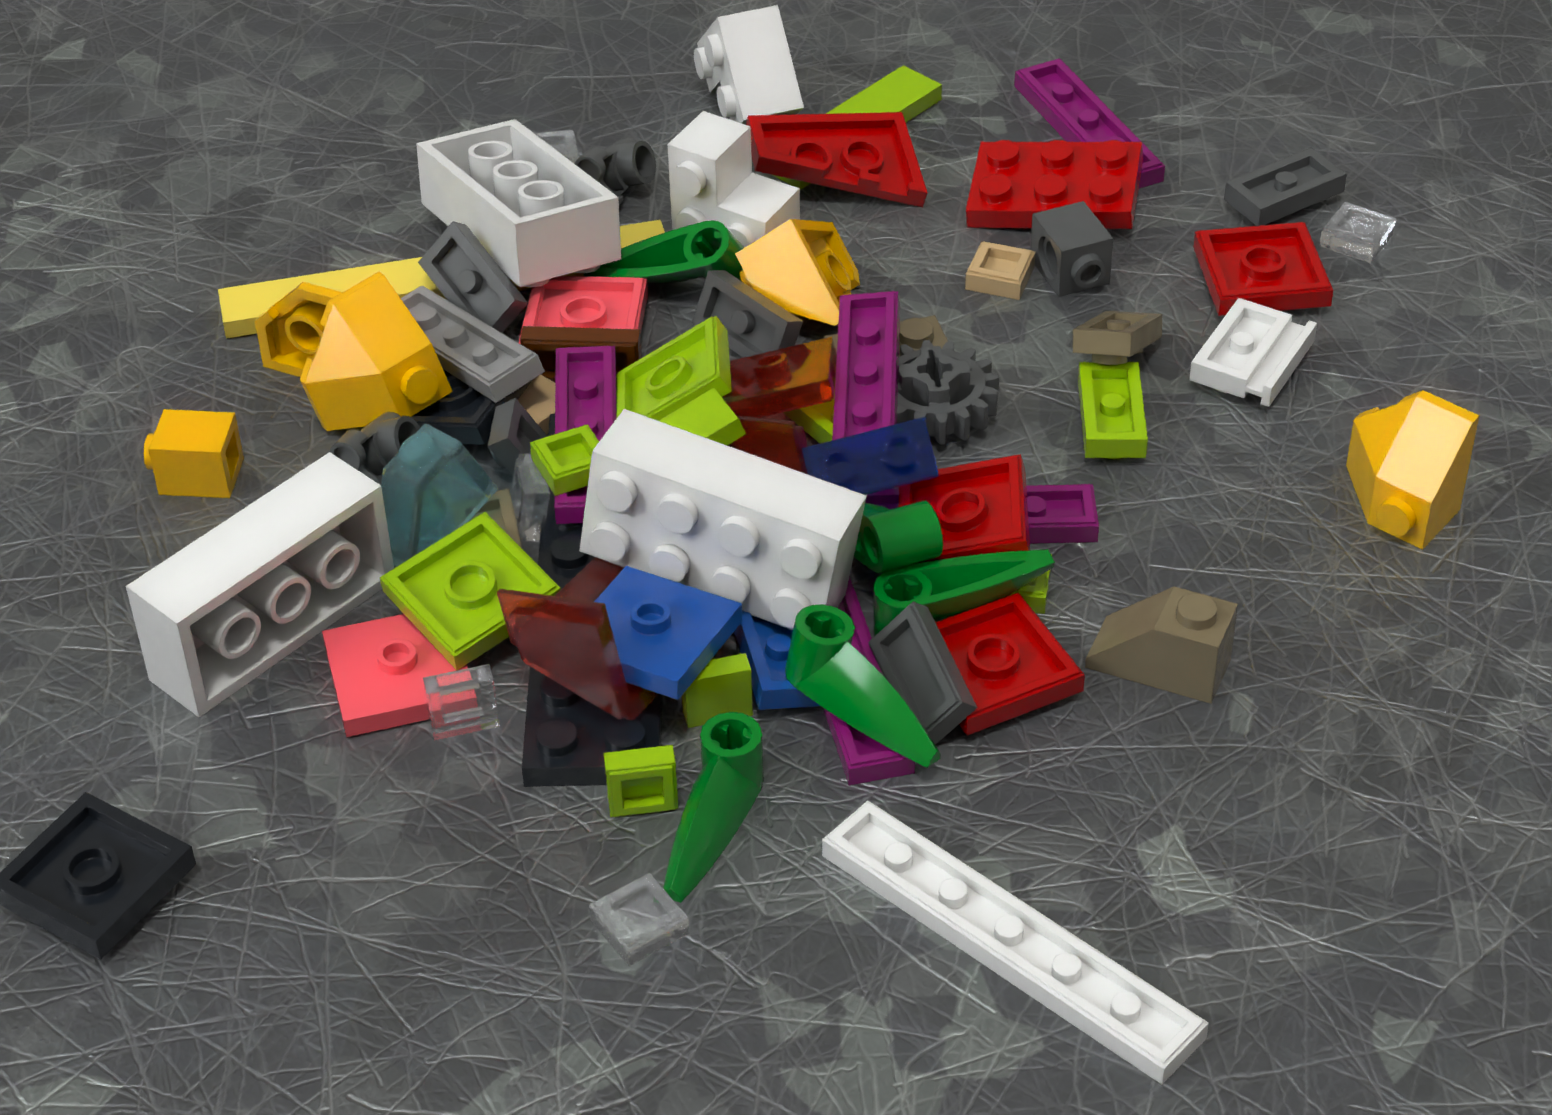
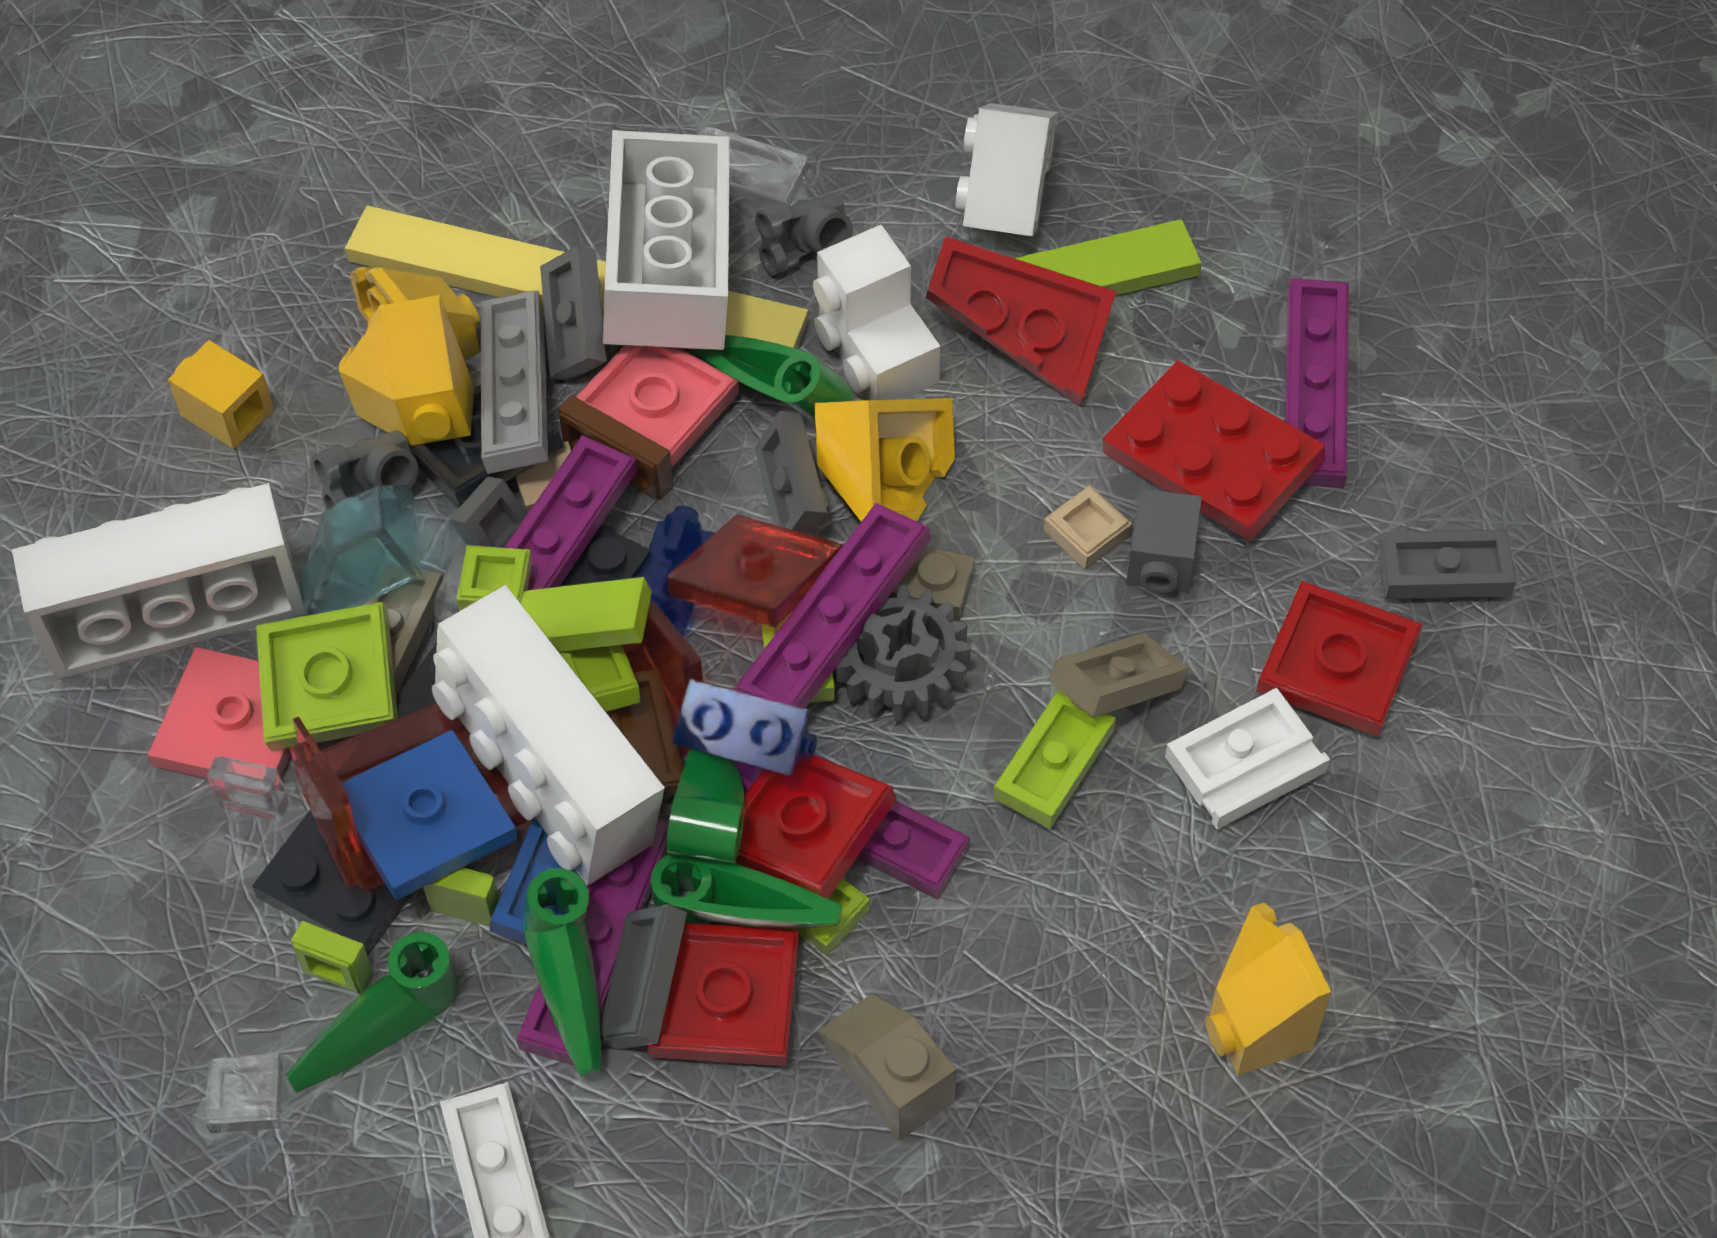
camera: 30 degrees right, 15 degrees up
lime plate [617,316,732,421] -> none
clear tile [1319,202,1396,263] -> none

